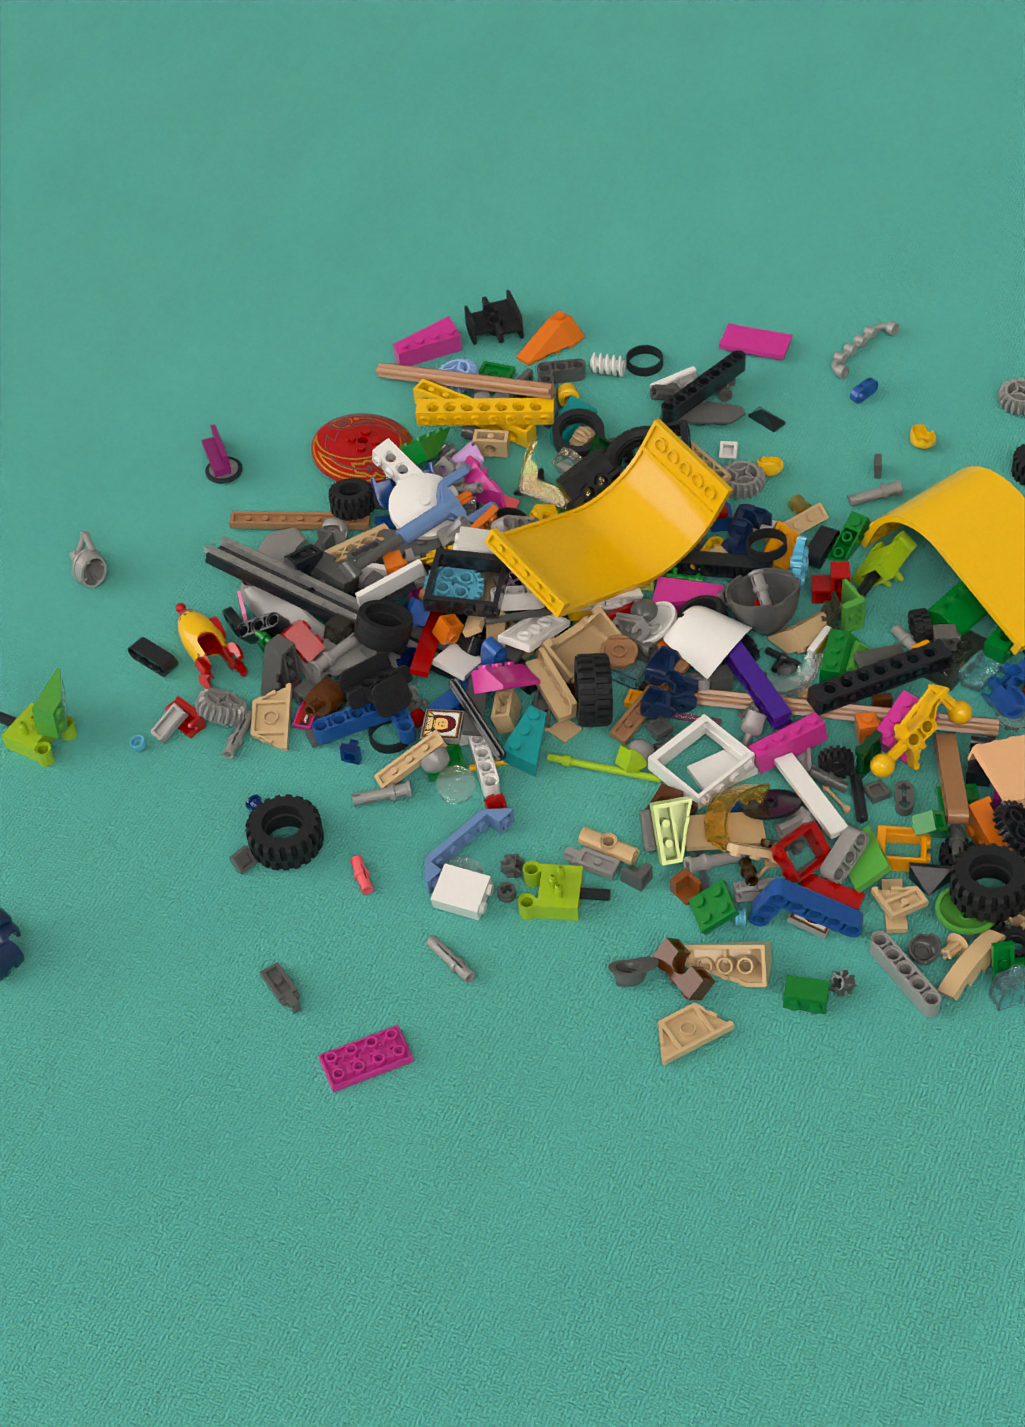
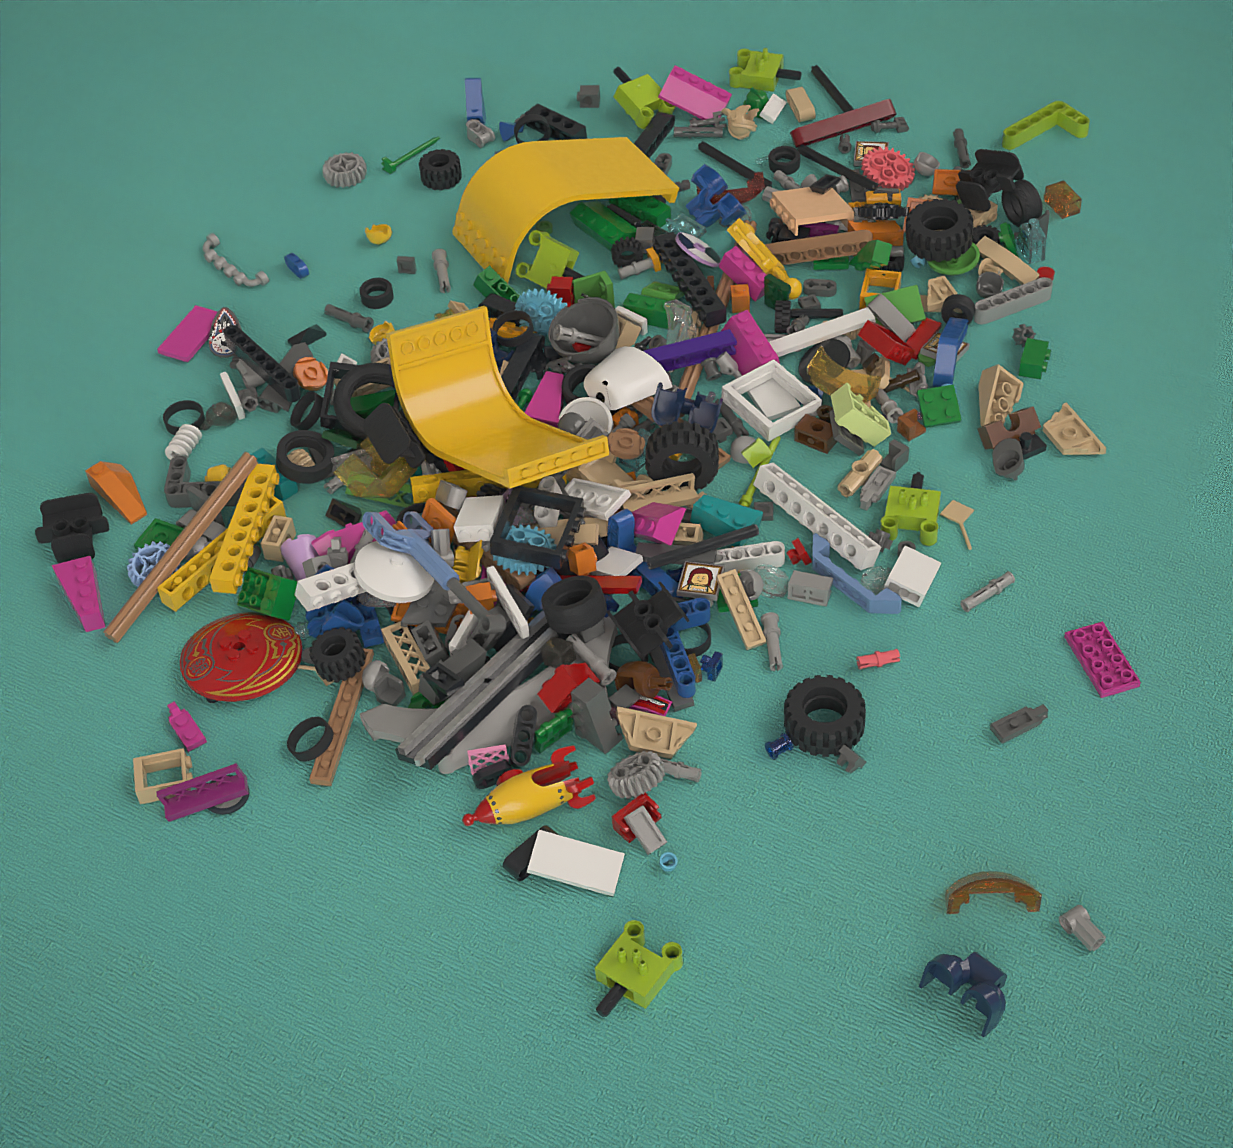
camera: 85 degrees left, 0 degrees up
bright green slope [32,668,68,739] -> none
light grey piece [70,531,107,588] -> none
dark grey tile [853,644,904,668] -> none
black slope [908,862,952,896] -> none
none -> tan window [133,748,193,804]
none -> dark pink hinge [167,702,207,752]
none -> clear smoke hat [199,402,237,430]
none -> shield [209,307,242,358]
none -> black tyre [287,717,334,762]
none -> orange tile [293,357,328,391]
none -> dark grey pin [324,304,374,333]
none -> black tyre [360,278,394,309]
none -> white tile [527,830,625,896]
none -> black axle [607,203,642,228]
none -> piece [675,232,721,267]
none -> clear orange tile [688,653,702,683]
none -> white brick [753,463,881,570]
none -> dark grey tile [754,502,773,521]
none -> light grey hinge [787,570,833,607]
none -> tan piece [940,500,974,550]
none -> black tyre [941,294,975,325]
none -> clear orange windscreen [945,871,1042,914]
none -> black tile [1018,432,1047,460]
none -> red tile [1037,267,1055,281]
none -> light grey piece [1059,905,1106,951]

